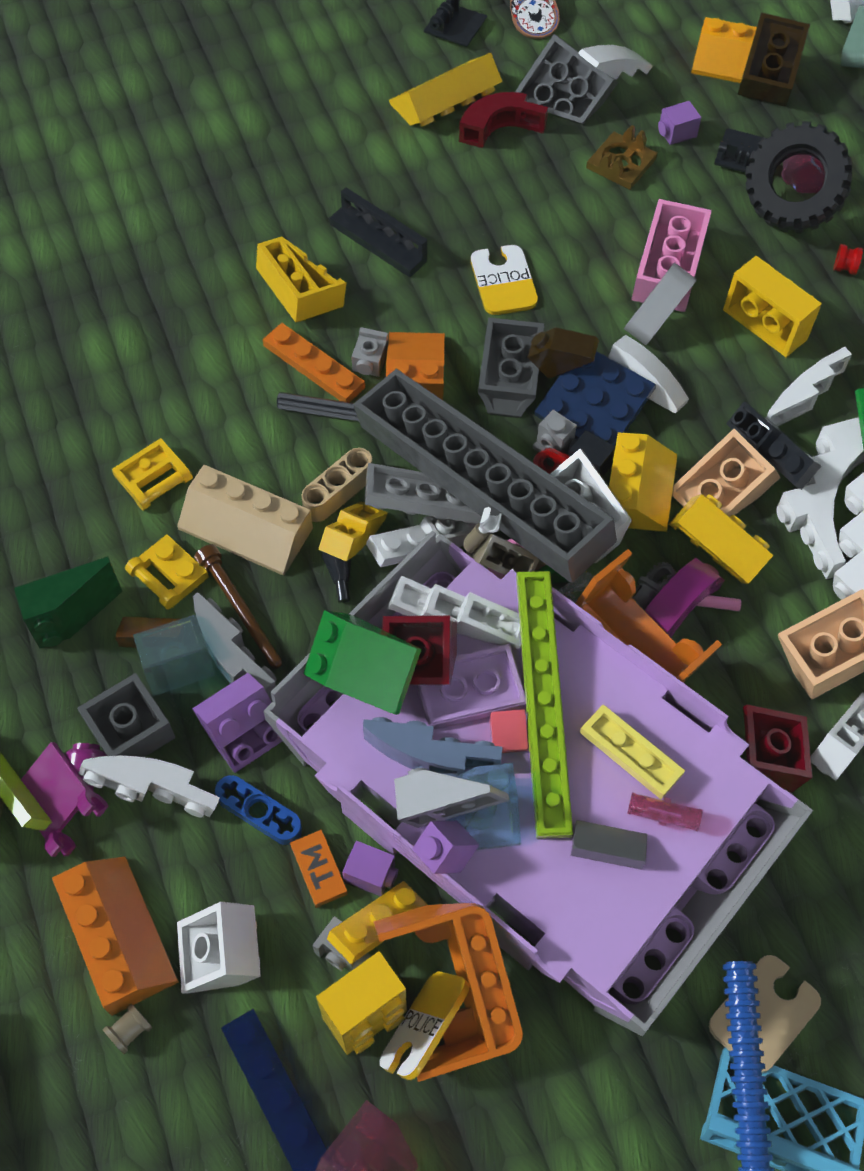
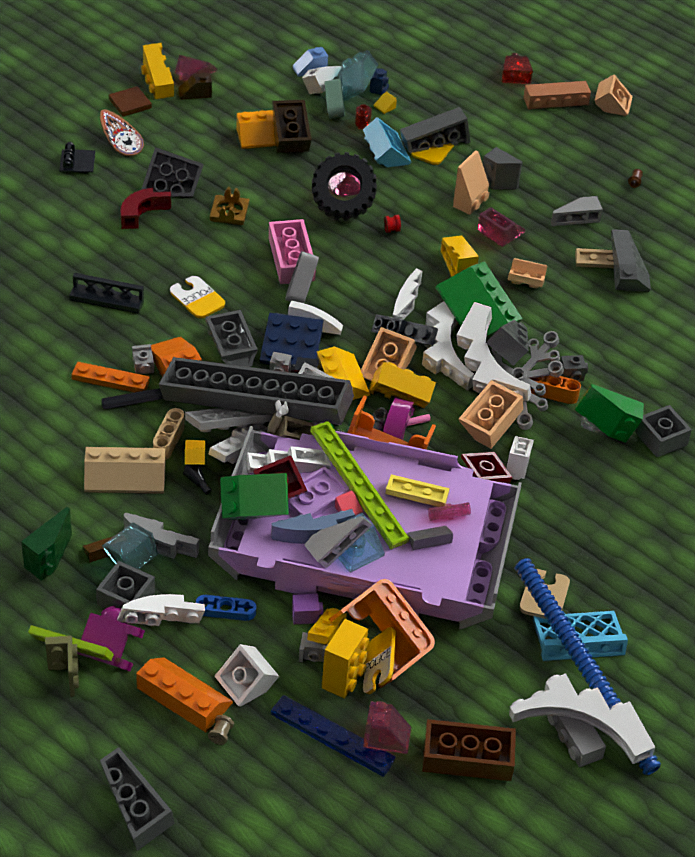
camera: 30 degrees left, 15 degrees down
yellow plate [112,438,193,511] -> none
yellow plate [125,534,209,609] -> none
medium lavender slope [192,673,283,773] -> none
reddish brown piece [194,544,282,669] -> none
yellow wedge [256,236,347,323] -> none
orange tile [290,829,348,908] -> none
yellow slope [389,53,502,127] -> none
medium lavender brick [412,821,479,874] -> none
dark brown slope [527,327,599,379] -> none
white slope [578,45,653,80] -> none
medium lavender brick [658,101,701,145] -> none
black hinge [714,128,768,173] -> none
yellow brick [723,256,822,358] -> none

